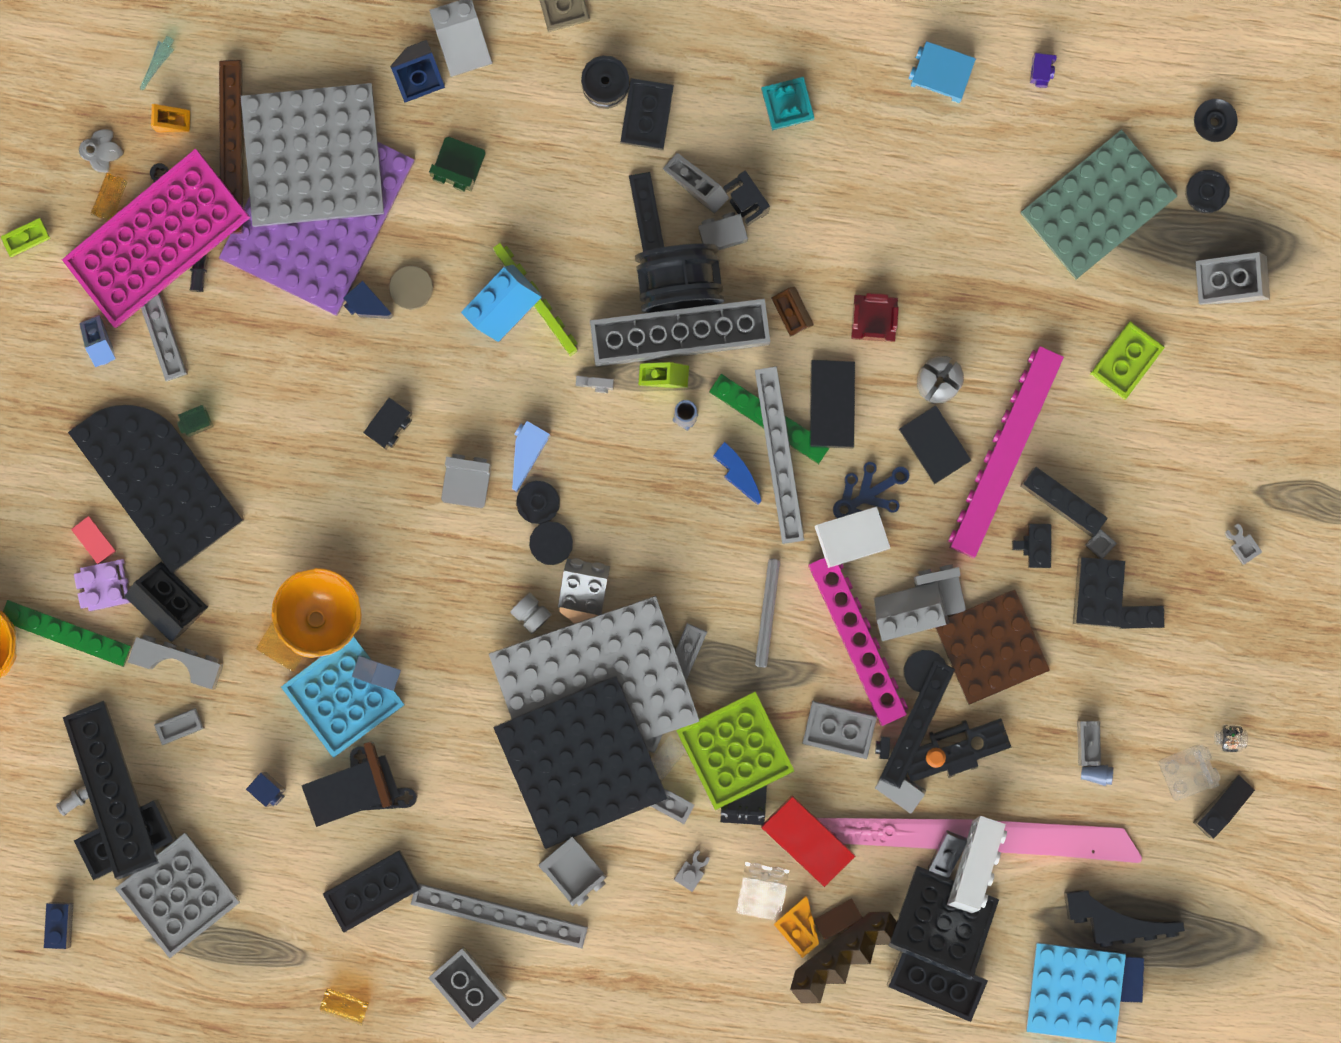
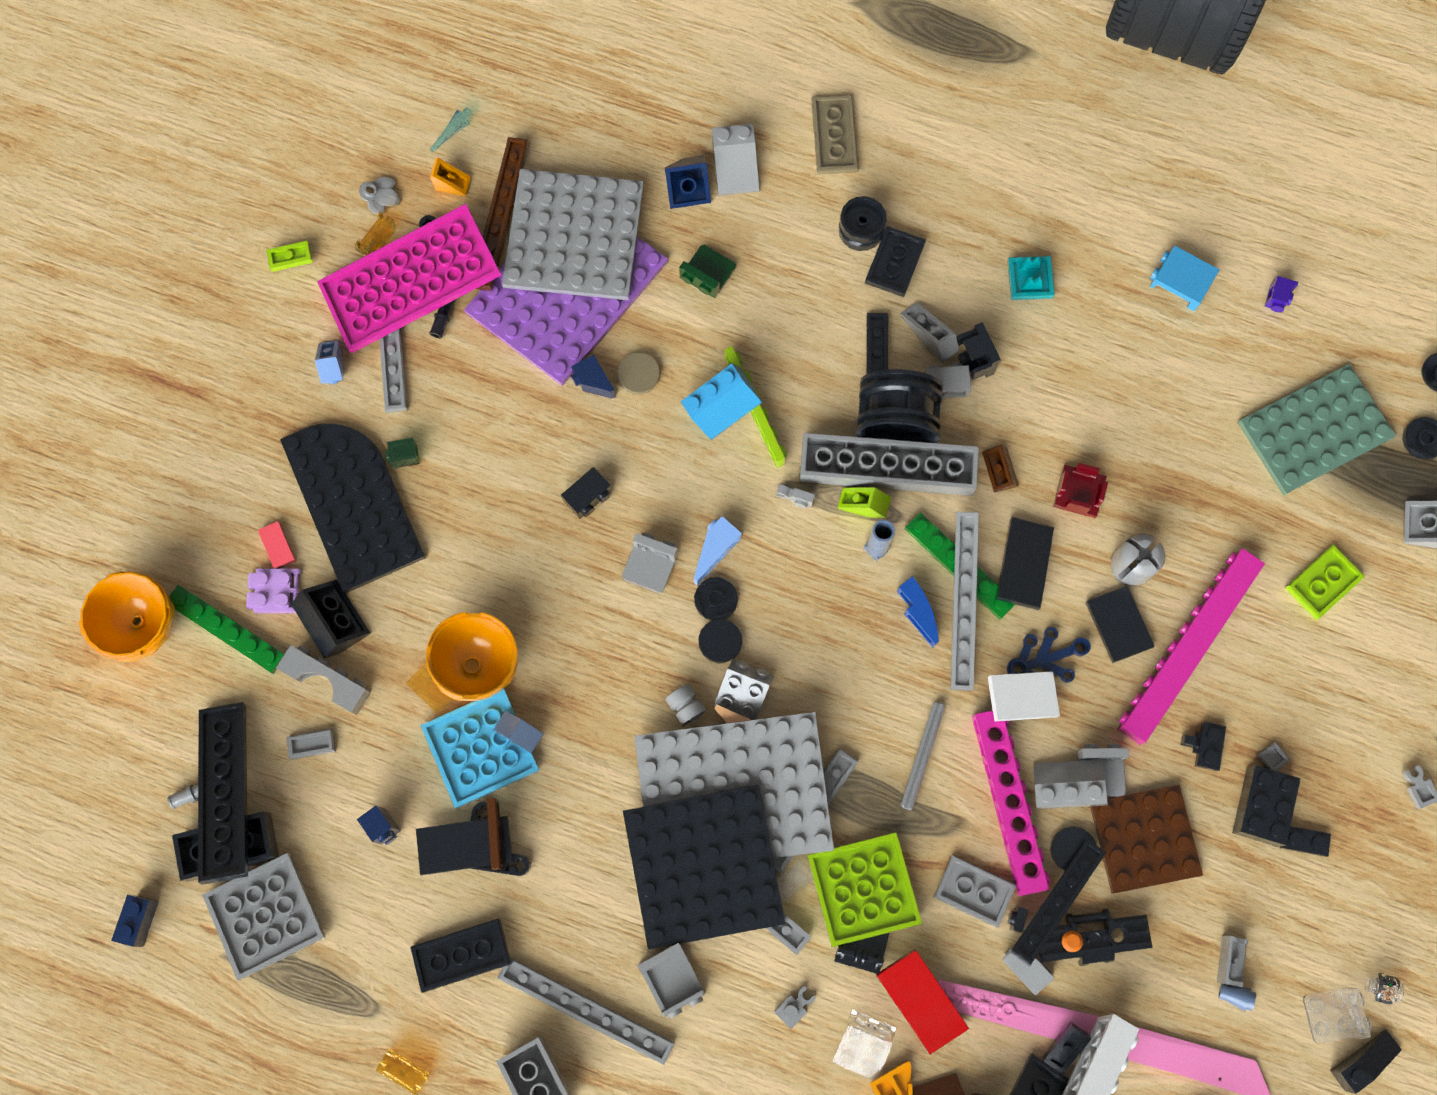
camera: 15 degrees right, 10 degrees down
black brick [1020,467,1108,537] -> none

